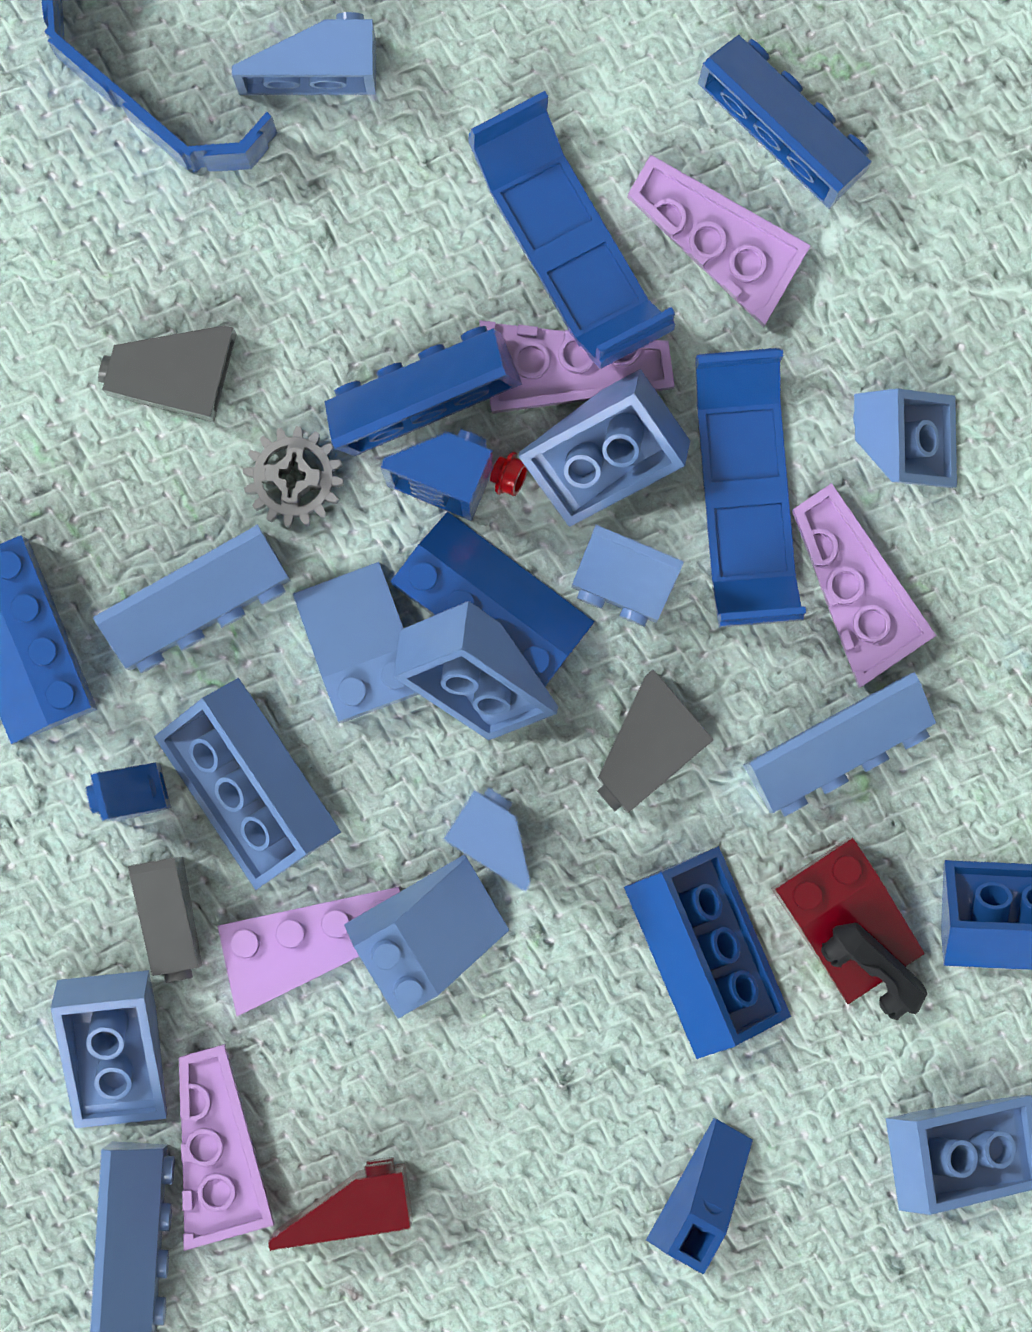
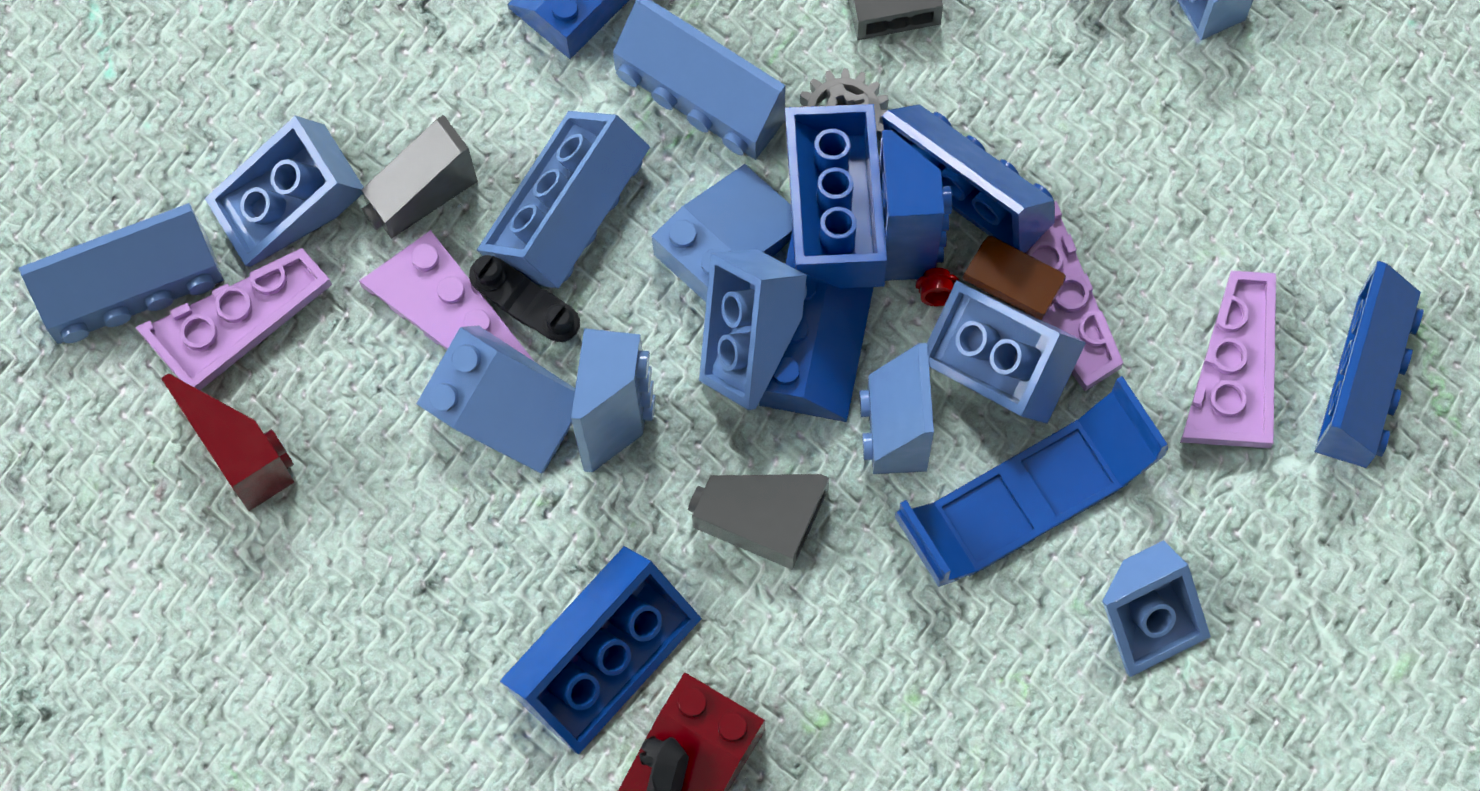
camera: 70 degrees right, 15 degrees down
blue slope [86,762,171,821] -> none
blue windscreen [468,91,675,369] -> none
blue slope [646,1118,753,1275] -> none
medium blue slope [743,672,936,817] -> none
lavender wing [792,483,937,688] -> none
none -> black piece [469,255,580,342]
none -> blue slope [785,104,887,289]
none -> reddish brown slope [962,236,1066,320]

